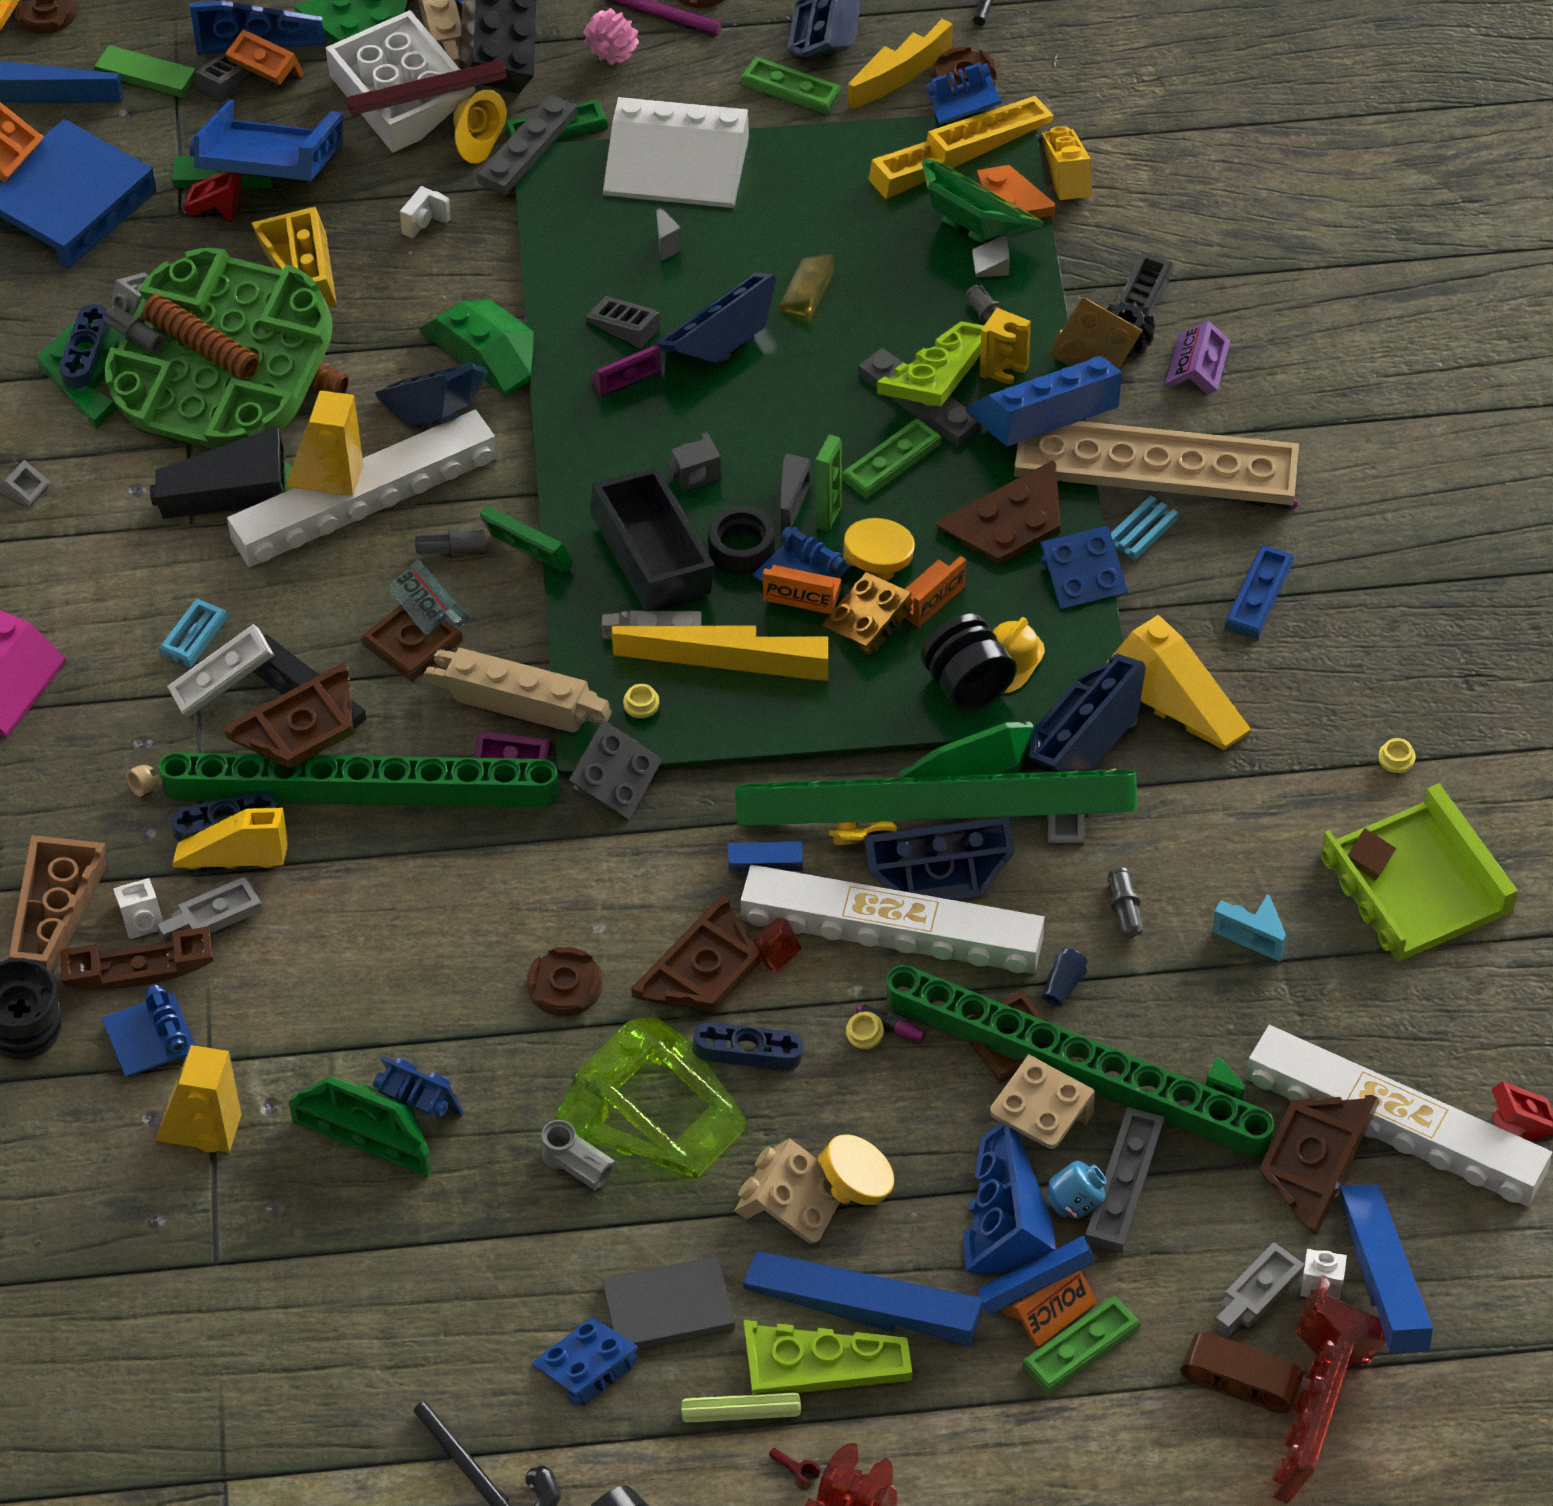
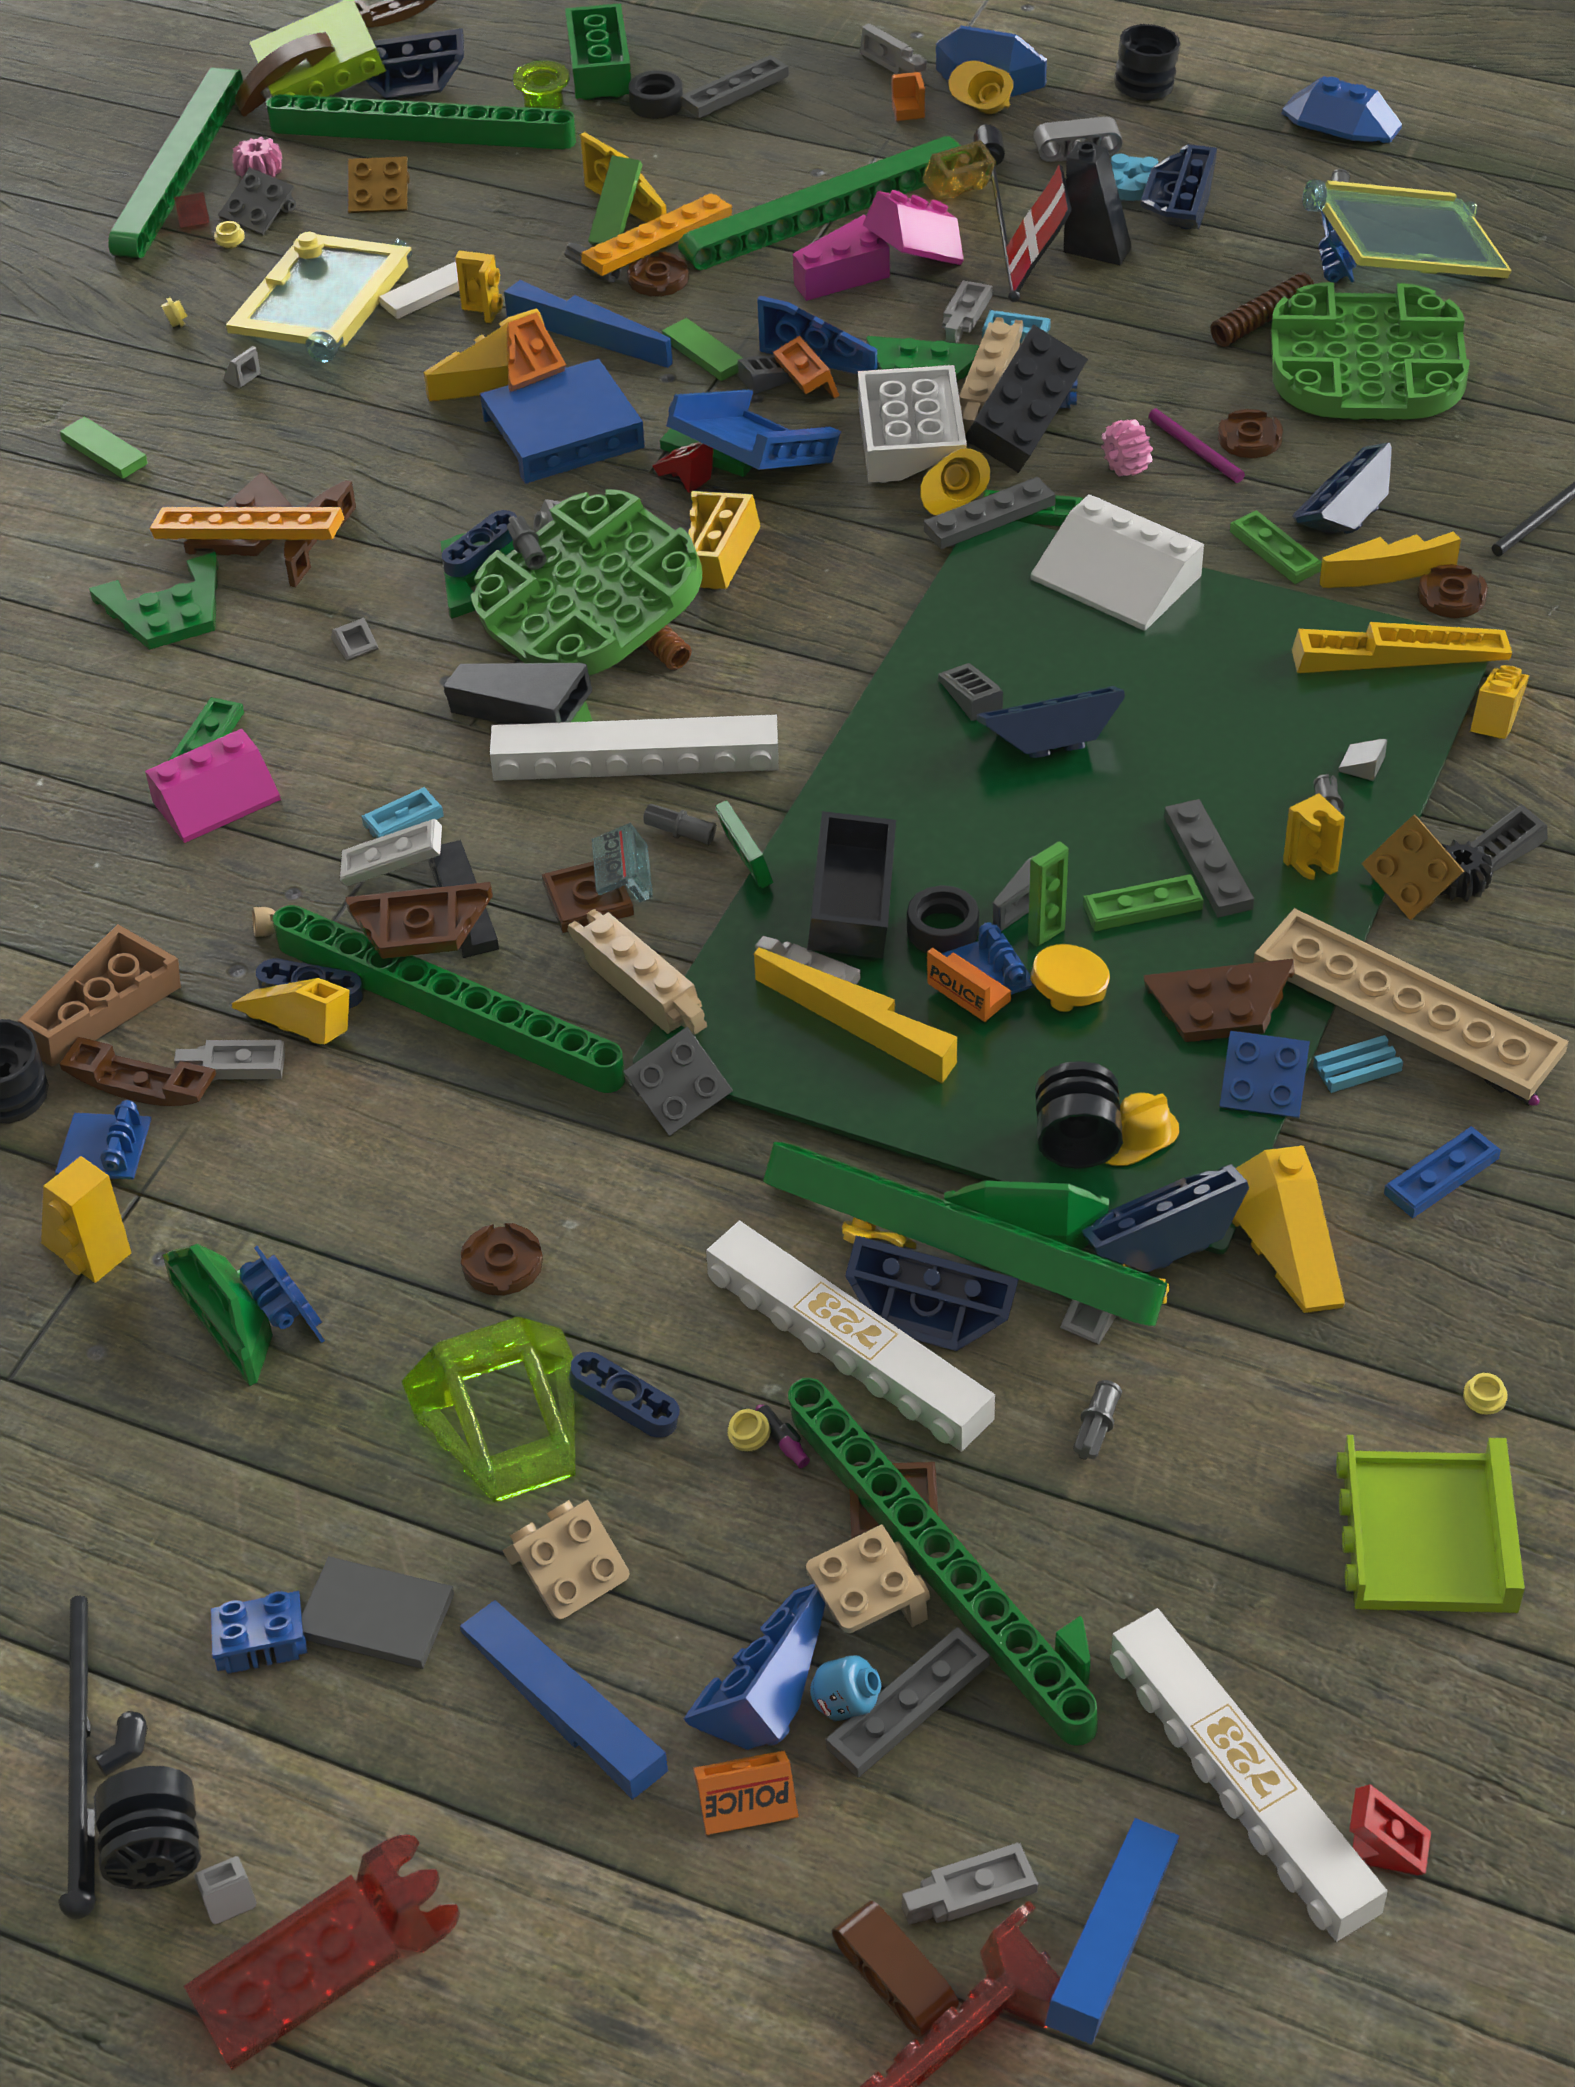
camera: 30 degrees right, 5 degrees down
white bracket [113,878,163,939] -> none
dark orange piece [142,294,259,381] -> none
yellow wedge [285,391,363,496] -> none
dark red axle [347,60,506,115] -> none
dark blue wedge [375,363,488,428] -> none
white bracket [400,186,451,239] -> none
green wedge [419,299,534,397] -> none
magenta slope [474,731,552,760] -> none
light grey piece [541,1120,615,1191] -> none
magenta slope [590,345,661,396] -> none
light yellow plate [623,684,660,718] -> none
reddish brown wing [631,894,760,1012] -> none
light grey slope [656,208,681,260] -> none
dark grey brick [665,432,721,491] -> none
yellowish green axle [681,1392,801,1423] -> none
blue slope [728,841,803,872] -> none
lime wing [743,1320,913,1395] -> none
clear red tile [752,917,802,972] -> none
dark red hand [769,1448,821,1490] -> none
clear yellow slope [780,254,834,317] -> none
tile [817,1134,894,1205] -> none
pearl gold hinge [822,572,913,656] -> none
lime wing [877,321,984,407] -> none
orange panel [904,556,966,628] -> none
green wedge [922,158,1044,244] -> none
blue hinge [925,62,1002,125] -> none
blue slope [966,356,1122,447] -> none
orange wing [977,165,1056,218] -> none
blue tile [978,1236,1095,1315] -> none
bright green tile [1022,1295,1141,1395] -> none
dark blue cone [1042,948,1088,1007] -> none
medium lavender panel [1165,320,1231,395] -> none
medium azure slope [1212,894,1286,962] -> none
reddish brown wing [1259,1095,1380,1234] -> none
white bracket [1300,1249,1347,1302] -> none
reddish brown tile [1347,828,1396,881] -> none

